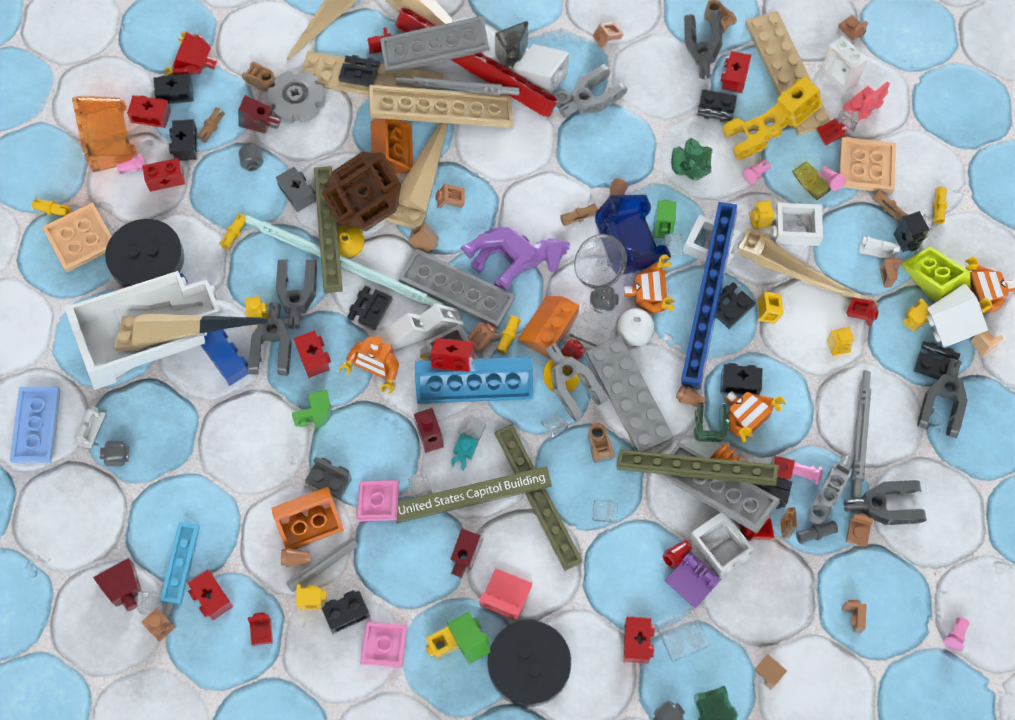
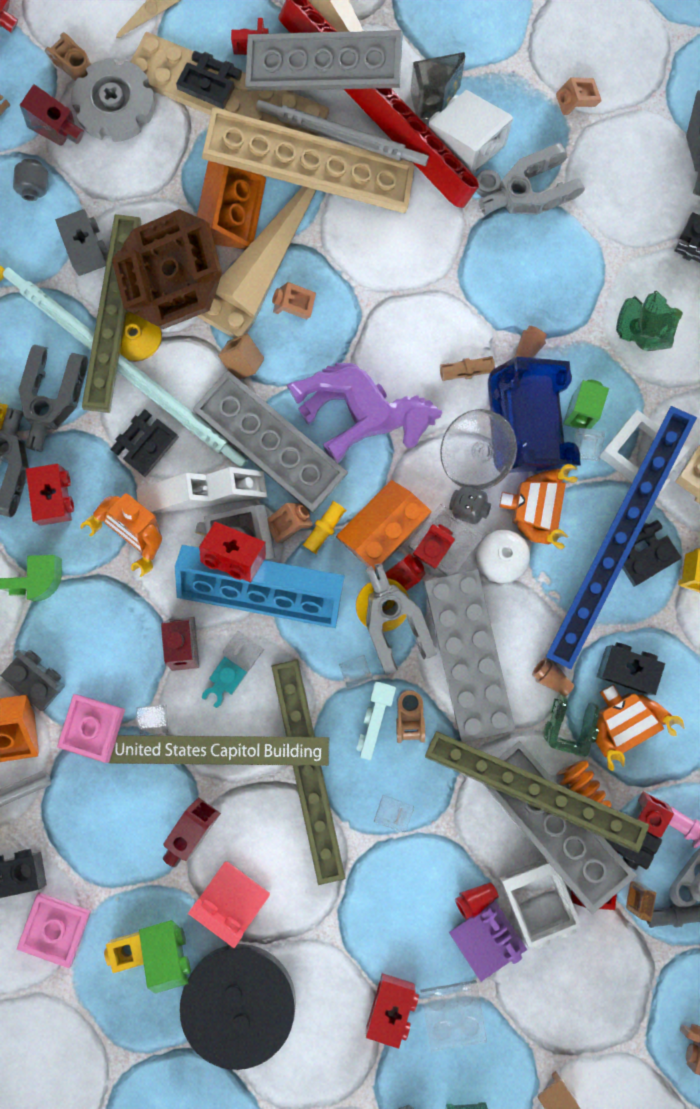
camera: 15 degrees right, 15 degrees up
none -> light aqua plate [356,681,396,761]
none -> red bracket [413,524,455,569]

